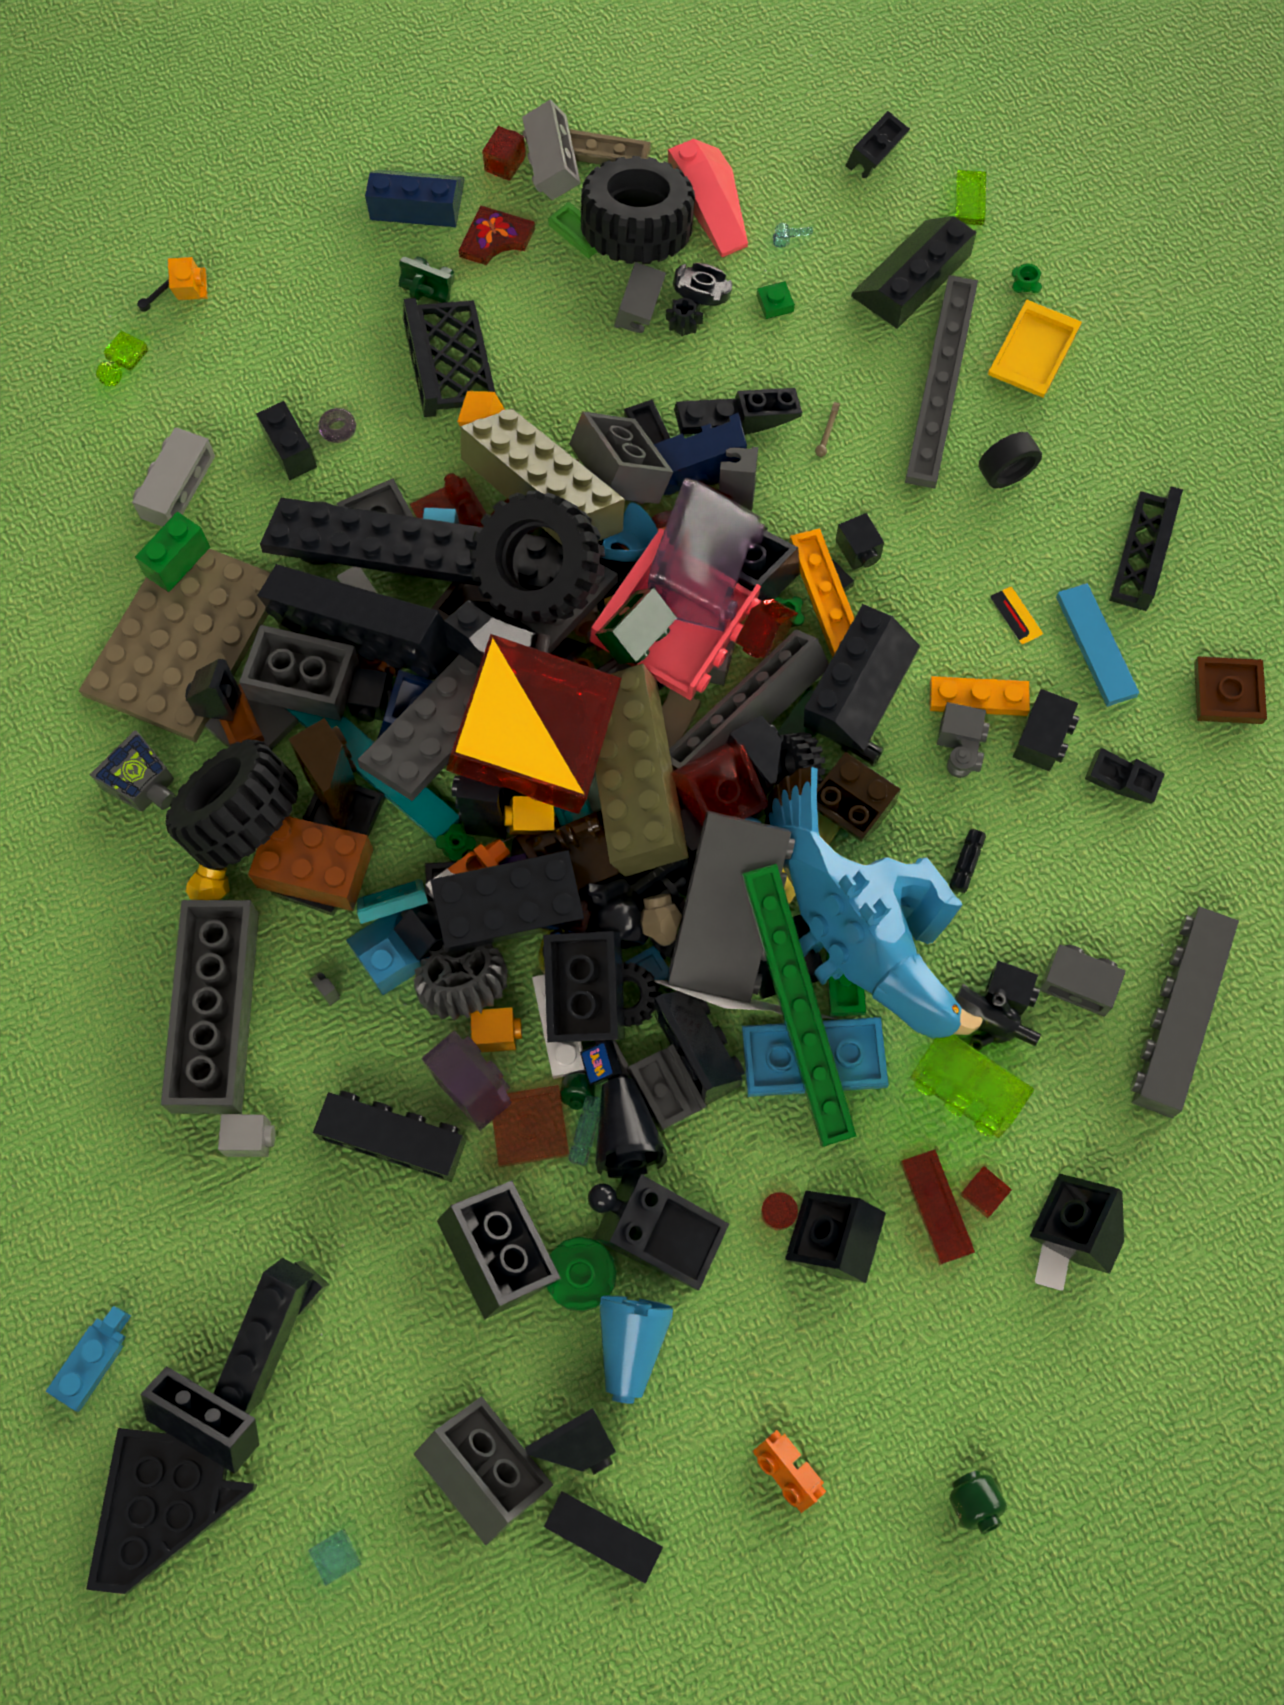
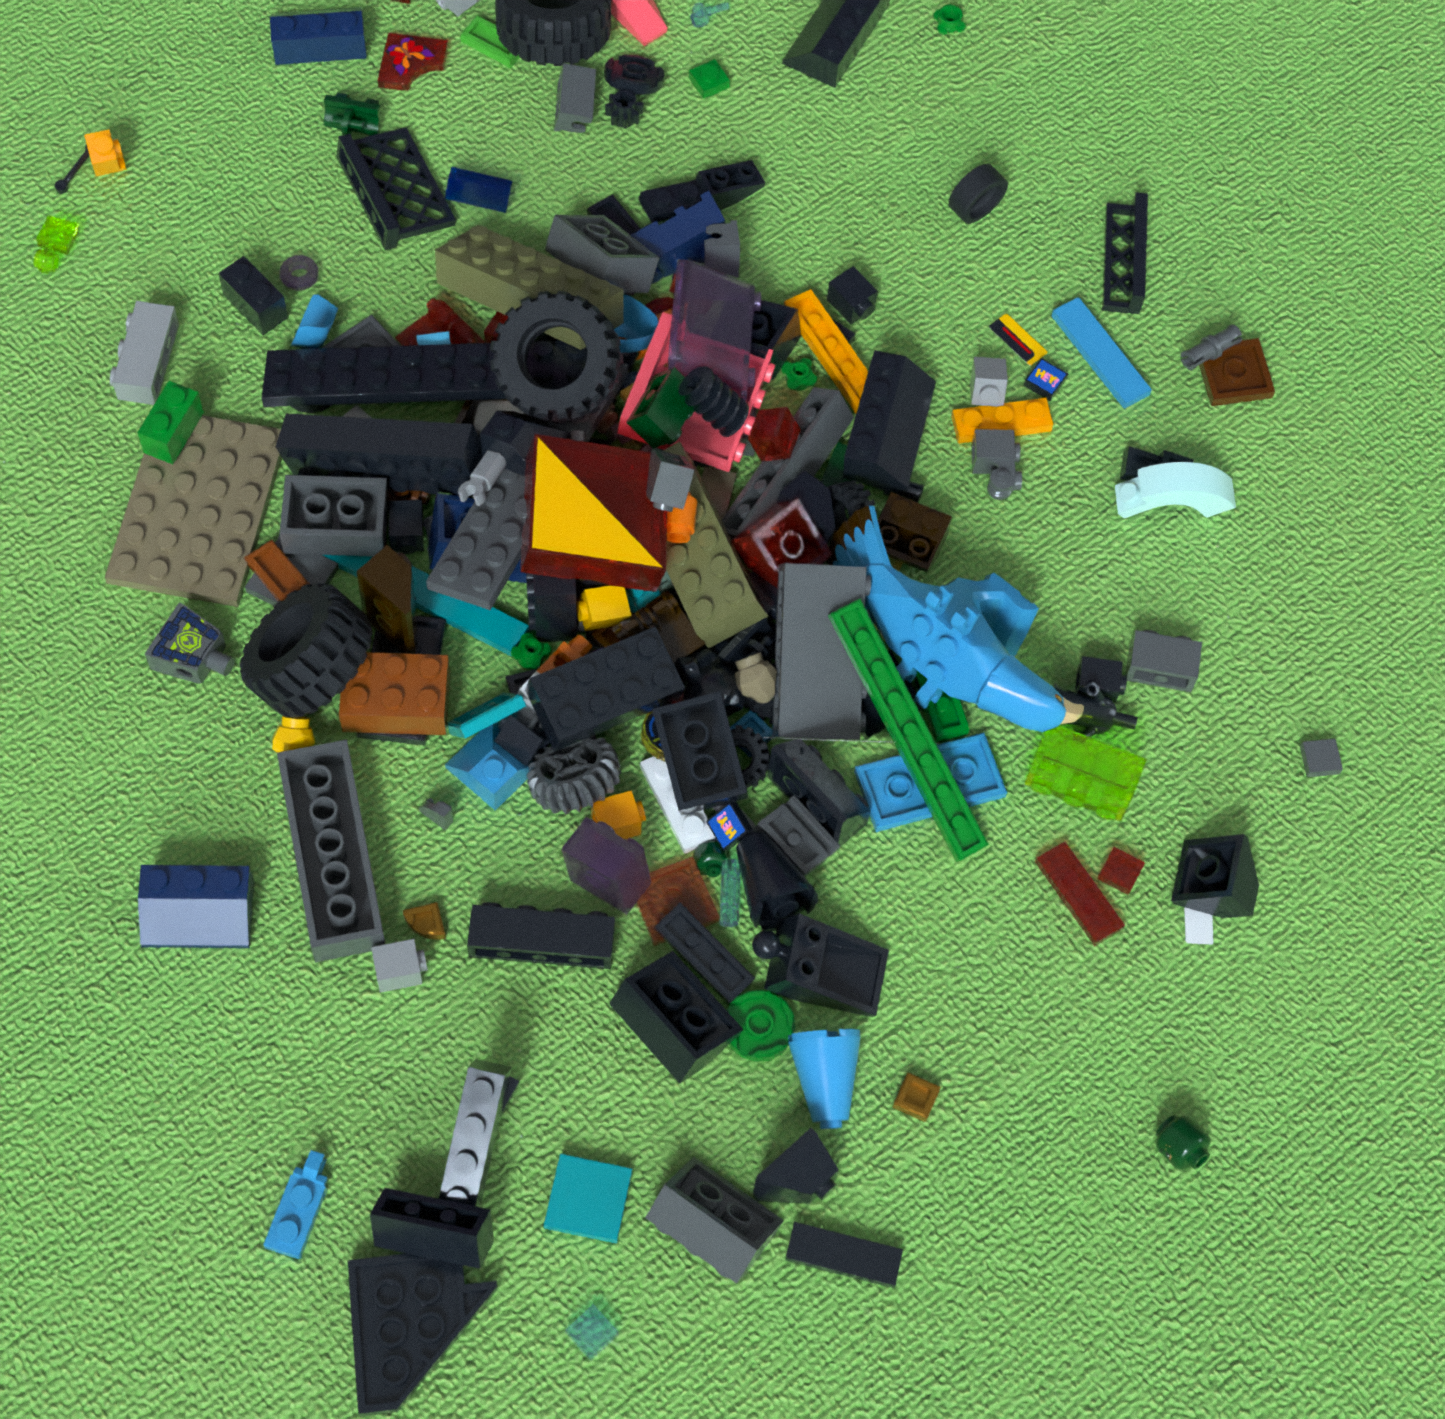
camera: 20 degrees left, 5 degrees down
black slope [185,659,242,722] -> none
light orange brick [457,391,505,426] -> none
clear red brick [735,598,798,658] -> none
orange hinge [752,1430,826,1513] -> none
clear red tile [761,1192,798,1230] -> none
black slope [785,1191,886,1283] -> none
dark tan hinge [815,402,840,457] -> none
dark grey plate [905,275,978,489] -> none
black axle [949,829,986,893] -> none
yellow piece [988,299,1082,398] -> none
black brick [1013,689,1079,772] -> none
dark grey brick [1130,906,1239,1119] -> none
none -> slope [138,865,254,948]
none -> dark azure piece [290,294,338,349]
none -> pearl gold tile [402,902,446,940]
none -> clear blue panel [445,167,512,213]
none -> light grey bar [458,450,506,506]
none -> teal tile [544,1154,632,1244]
none -> slope [646,448,695,512]
none -> black tile [654,903,755,1005]
none -> orange brick [660,492,698,543]
none -> black piece [678,366,749,437]
none -> clear red brick [748,407,801,461]
none -> pearl gold tile [892,1072,941,1123]
none -> light grey brick [970,357,1008,407]
none -> tile [1023,358,1068,402]
none -> light aqua arch [1115,462,1236,518]
none -> dark grey pin [1181,324,1242,370]
none -> dark grey tile [1300,739,1343,777]

